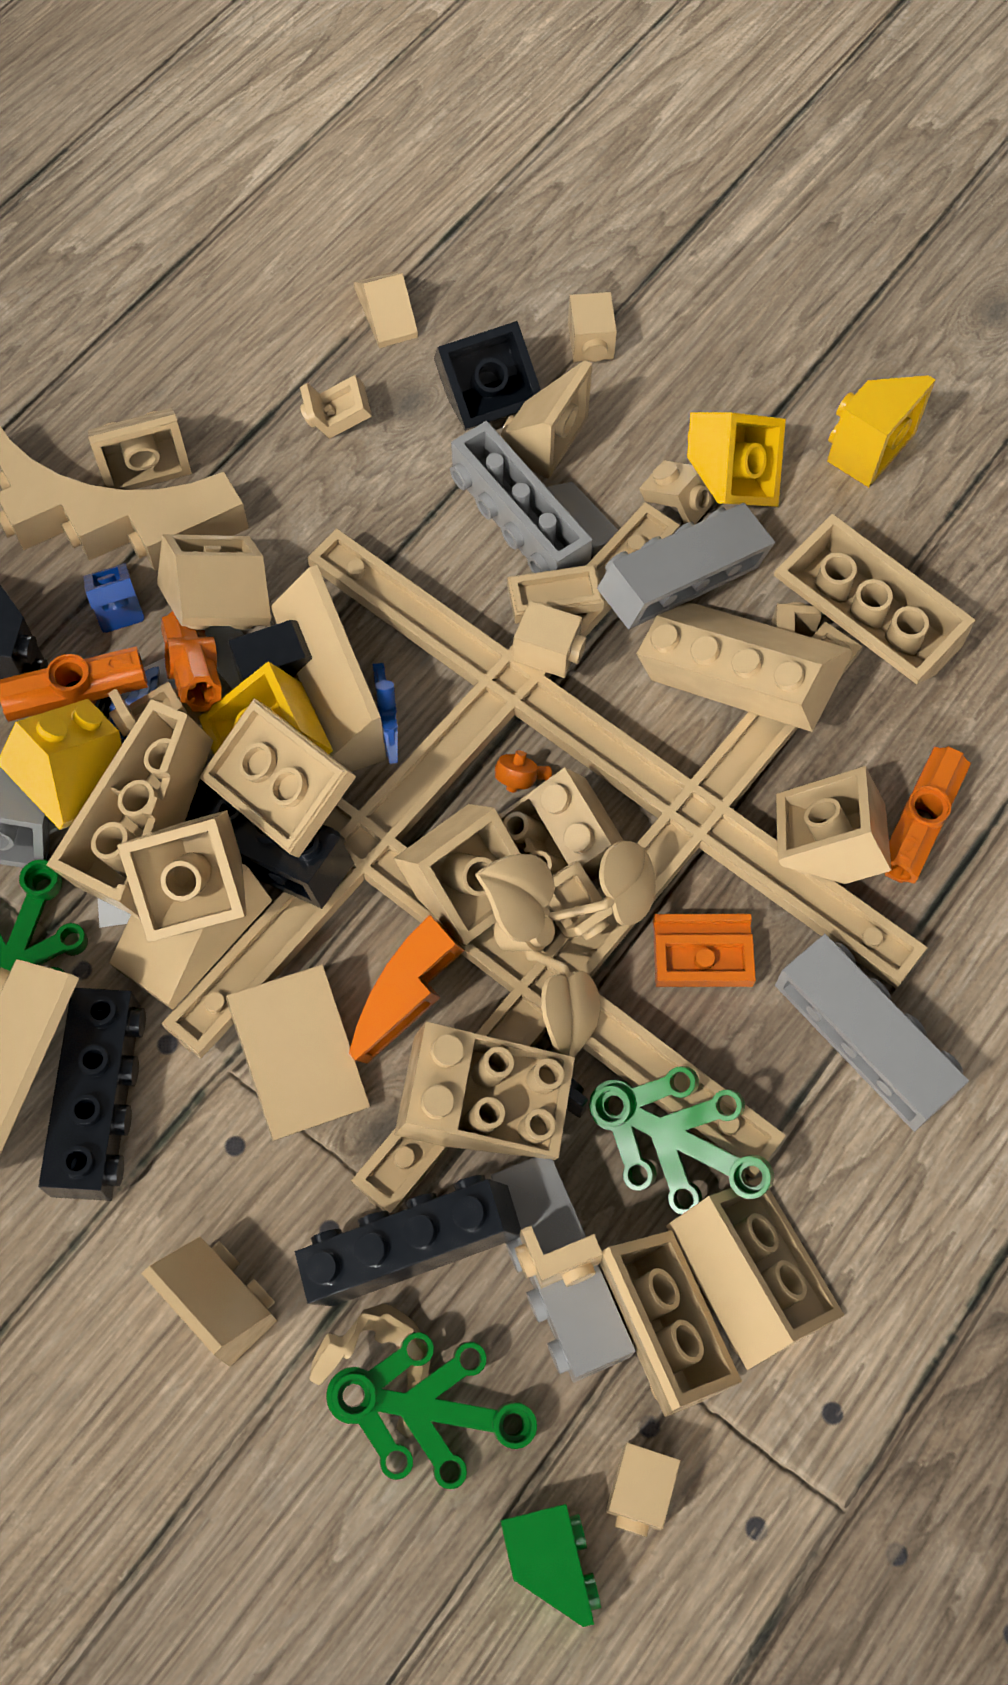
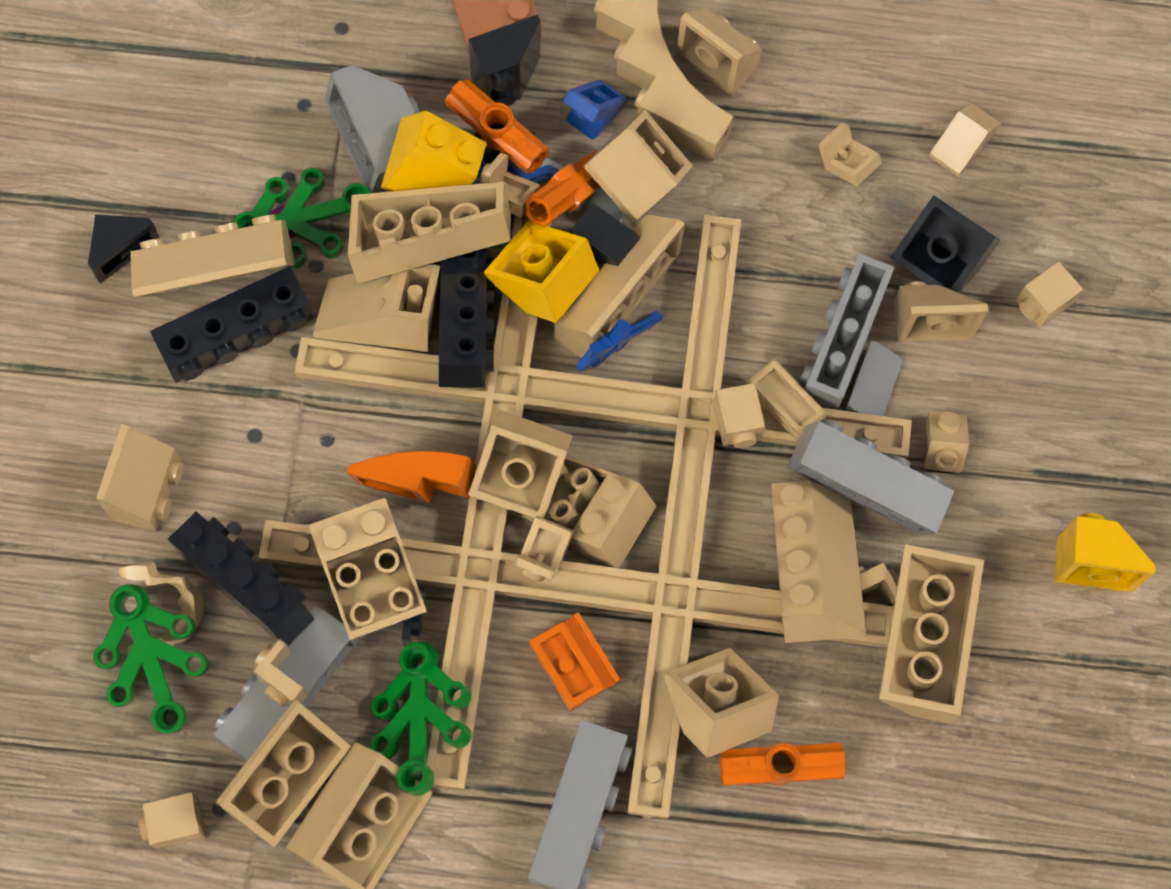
camera: 55 degrees right, 5 degrees up
tan slope [117,810,247,943] -> none
tan tile [199,698,356,858] -> none
tan tile [226,964,370,1141] -> none
tan plant [475,841,656,1057] -> none
orange piece [495,750,552,793] -> none
green slope [500,1504,601,1627] -> none
yellow slope [687,412,786,507] -> none

